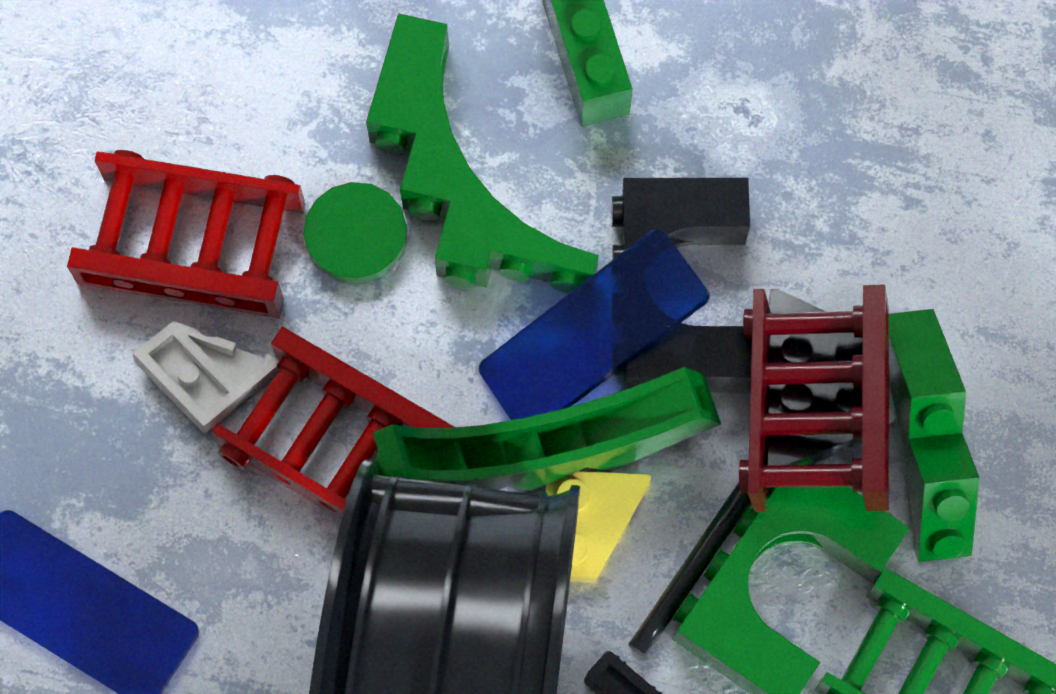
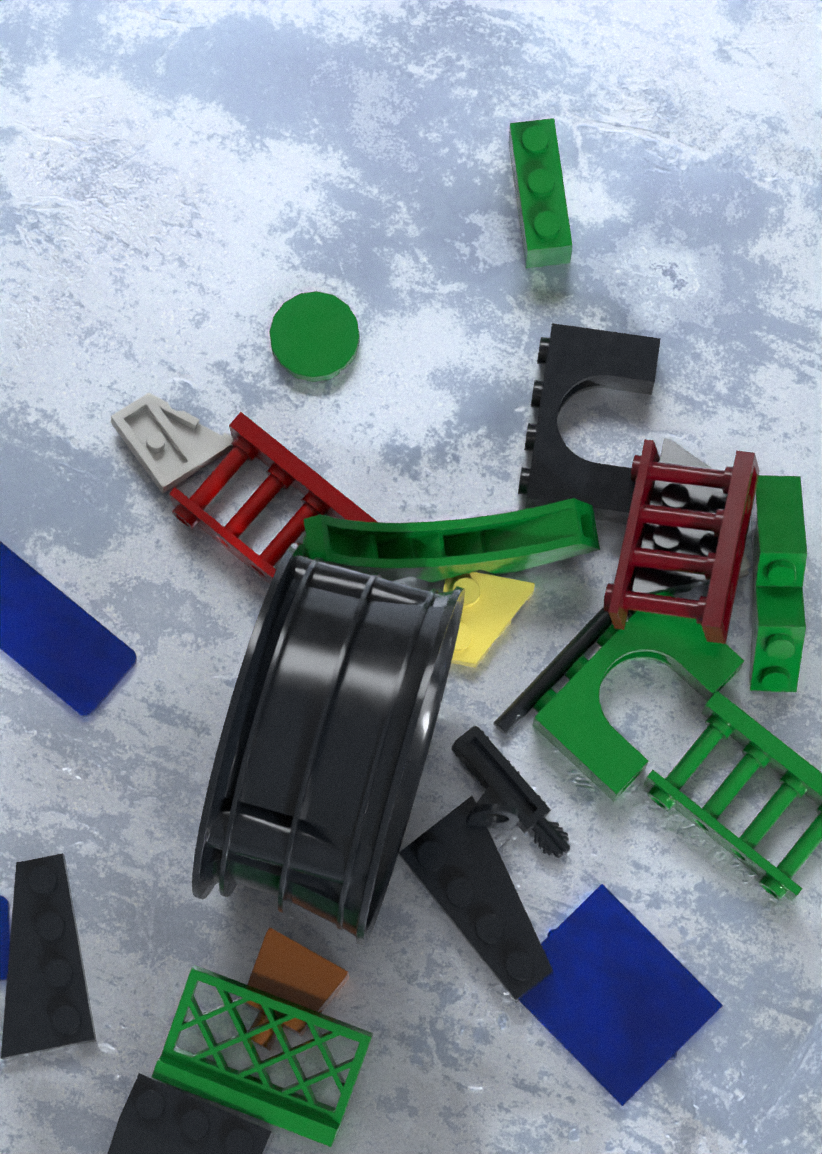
camera: 10 degrees right, 5 degrees up
red fence [67,150,306,319] -> none
green arch [366,13,599,294] -> none
clear blue piece [479,229,710,420] -> none

